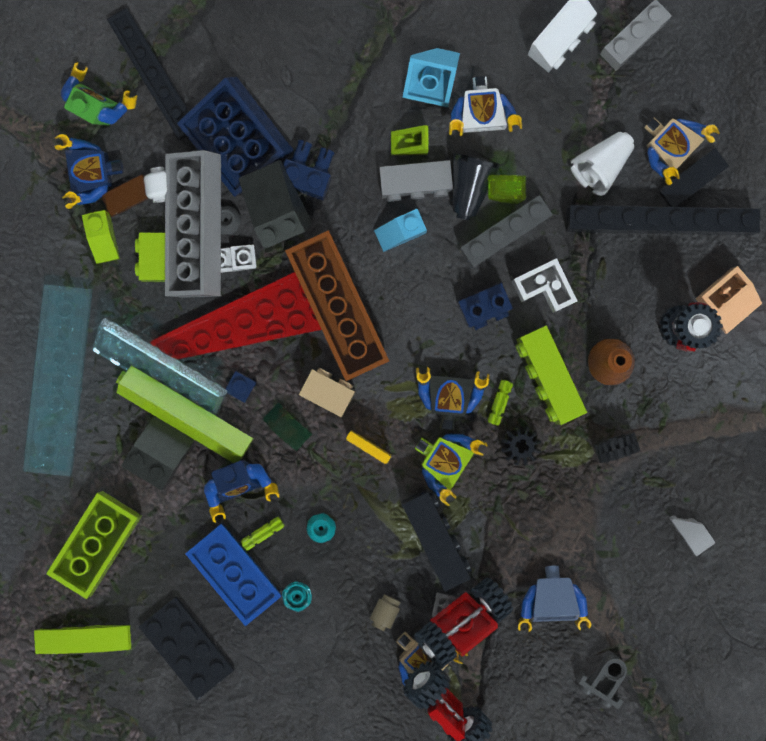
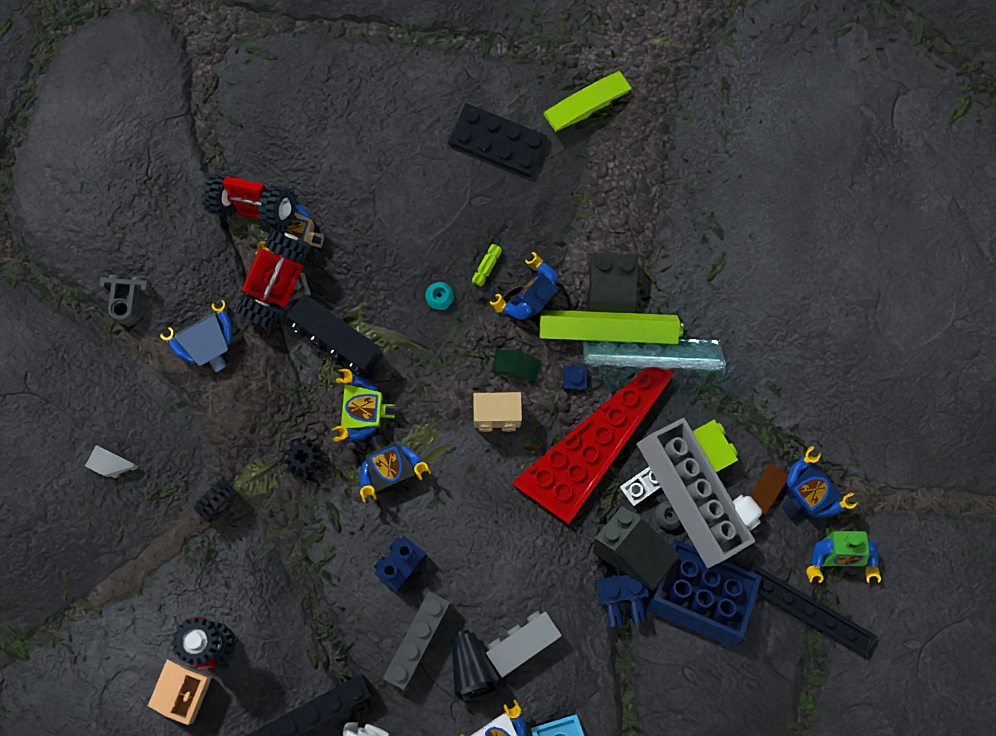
camera: 145 degrees right, 10 degrees down
clear light blue plate [23,284,93,476] -> none
lime brick [46,491,142,599] -> none
lime slope [82,210,120,264] -> none
blue plate [185,523,282,626] -> none
teal plate [282,582,312,612] -> none
dark orange brick [285,230,389,381] -> none
yellow tile [346,430,391,464] -> none
dark tan brick [369,594,401,631] -> none
medium azure slope [374,209,427,252] -> none
lime slope [391,125,428,155] -> none
clear neon green slope [488,175,526,204] -> none
lime axle [488,380,513,426] -> none
white brick [511,258,577,313] -> none
lime brick [515,325,587,425] -> none
dark orange cone [588,339,635,385] -> none

